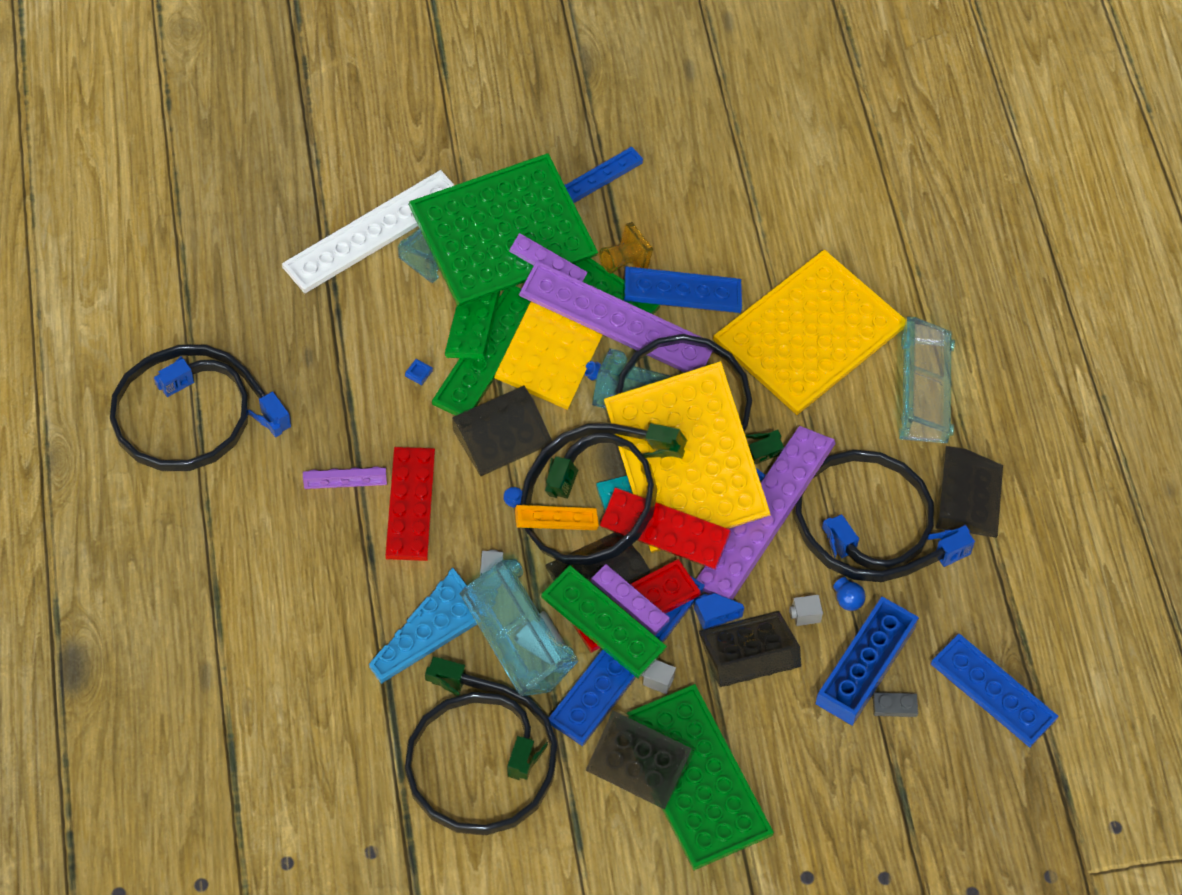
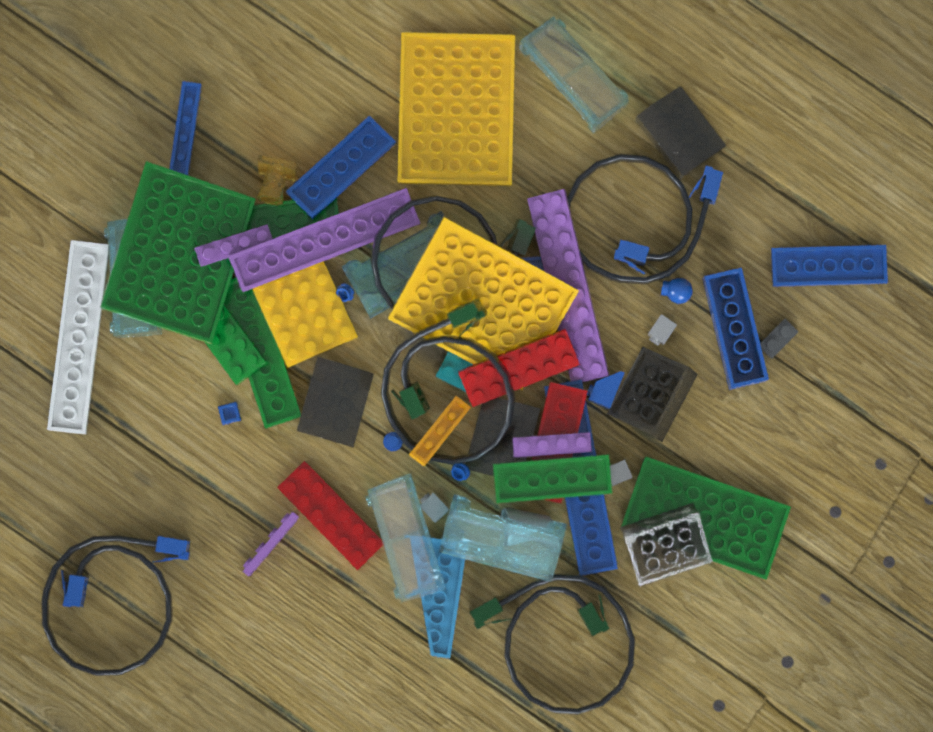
camera: 45 degrees left, 25 degrees up
none -> windscreen [365,473,446,603]
none -> blue plate [451,463,470,481]

